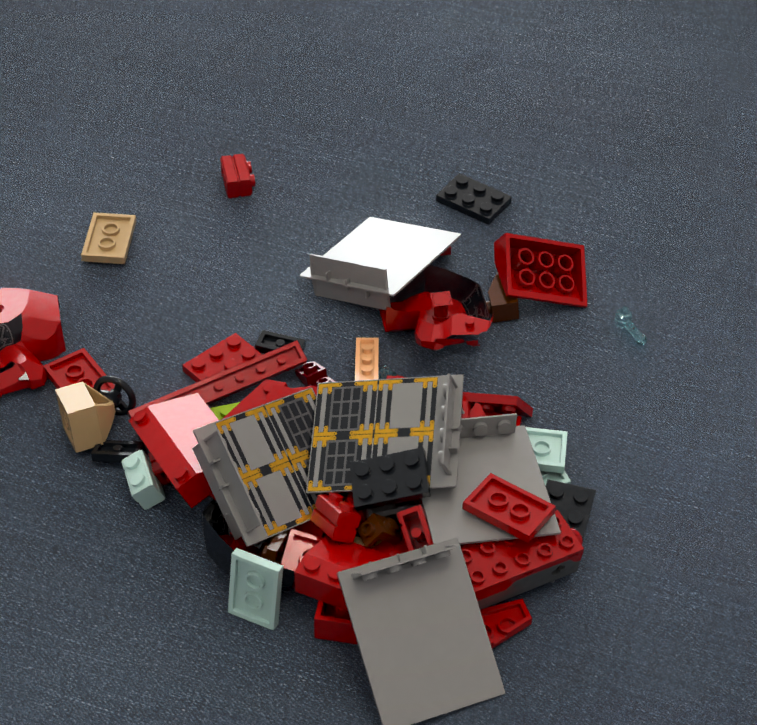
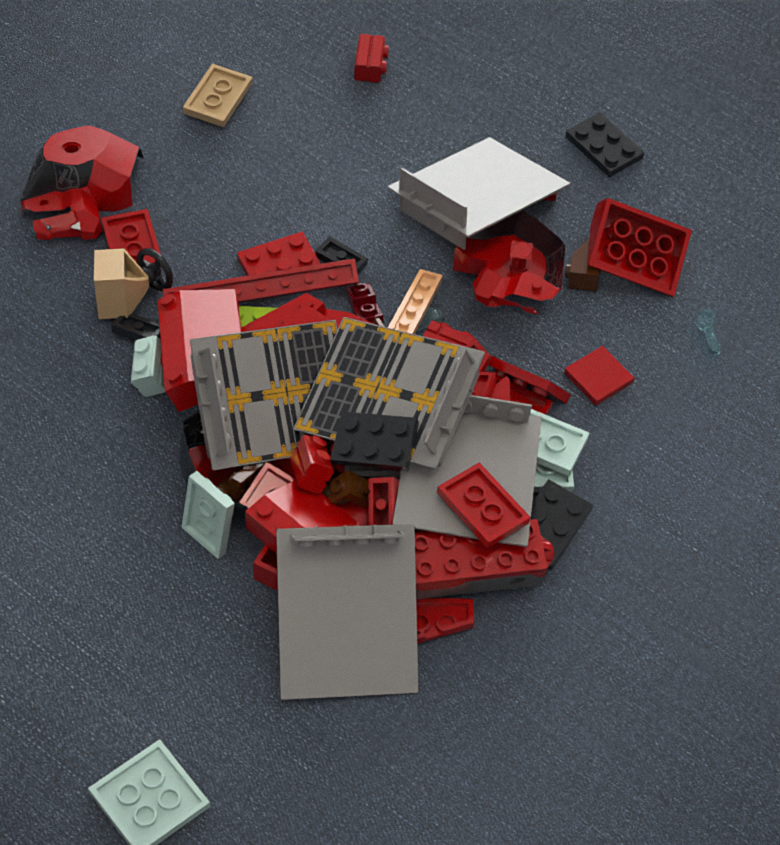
camera: 15 degrees right, 10 degrees up
none -> red tile [564,346,634,406]

